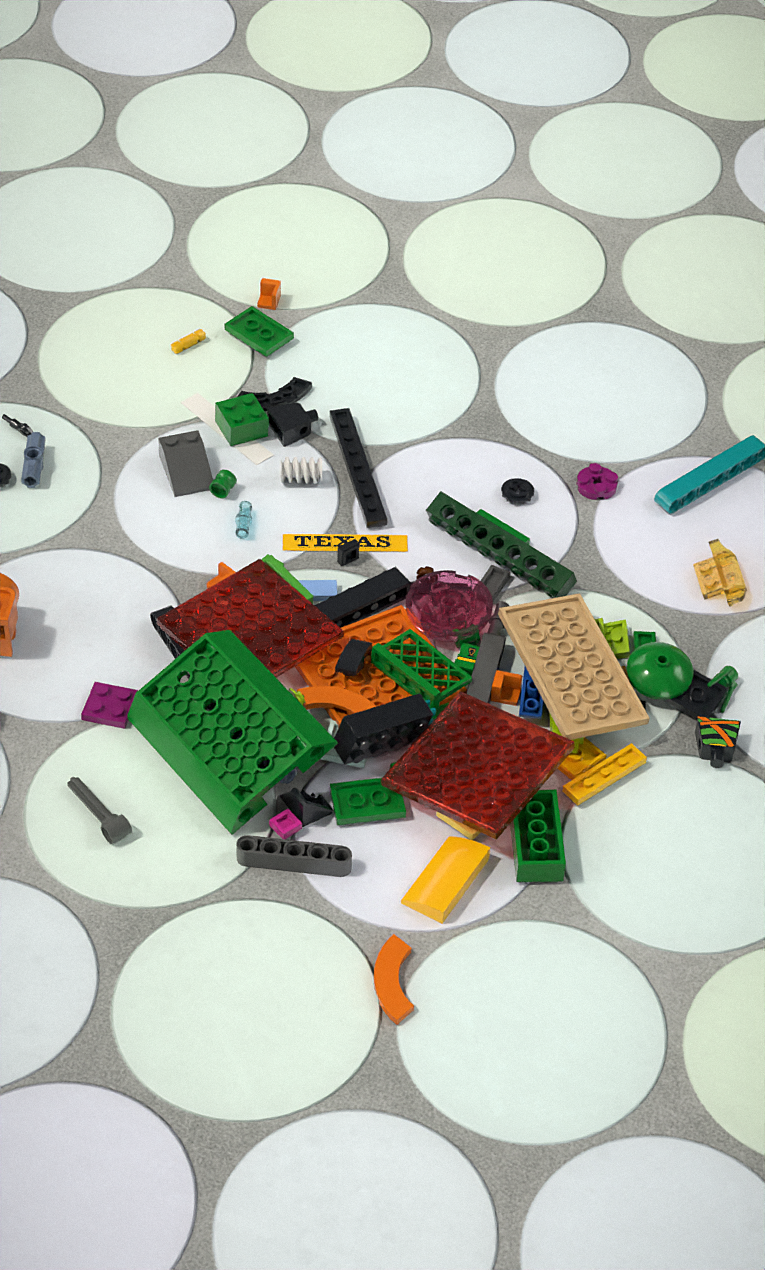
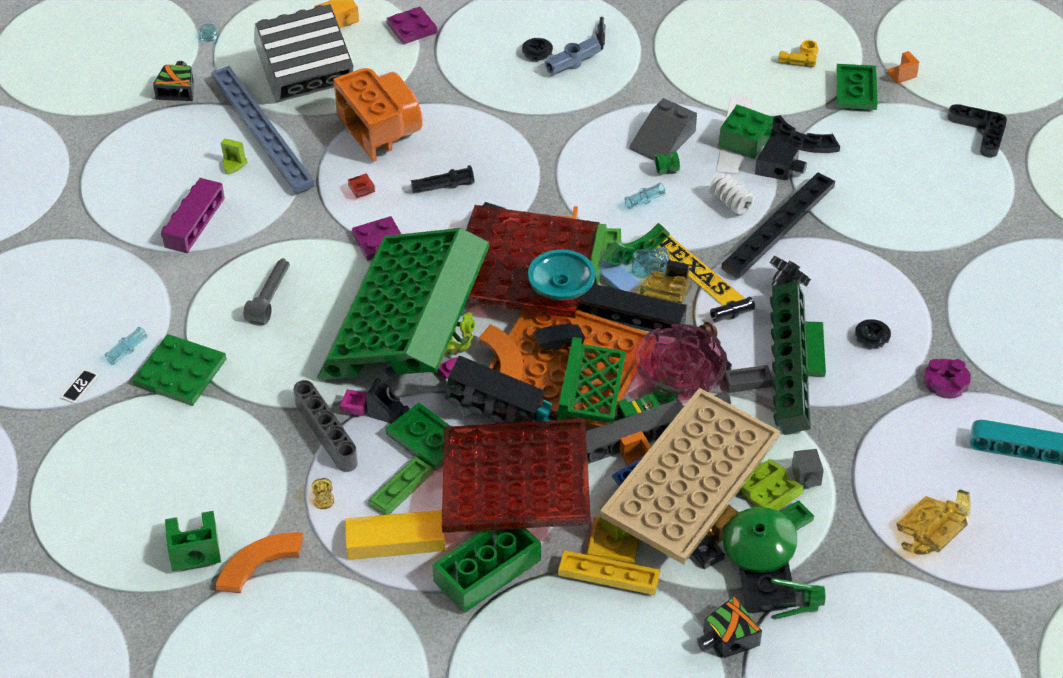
camera: 55 degrees right, 0 degrees up
none -> sticker [59,368,100,404]
none -> clear light blue pin [105,327,148,365]
none -> green plate [133,334,227,406]
none -> green brick [165,511,221,571]
none -> clear yellow bush [311,478,335,509]
none -> clear red plate [348,173,375,198]
none -> bright green tile [368,456,434,515]
none -> black pin [410,165,475,193]
none -> teal dish [528,250,595,300]
none -> green tile [601,223,670,266]
none -> clear light blue piece [632,247,672,278]
none -> clear yellow plate [639,271,692,303]
none -> black pin [710,297,755,322]
none -> black plant [769,256,811,287]
none -> dark grey brick [792,449,824,488]
none -> yellow plate [799,40,819,56]
none -> black beam [948,104,1007,158]

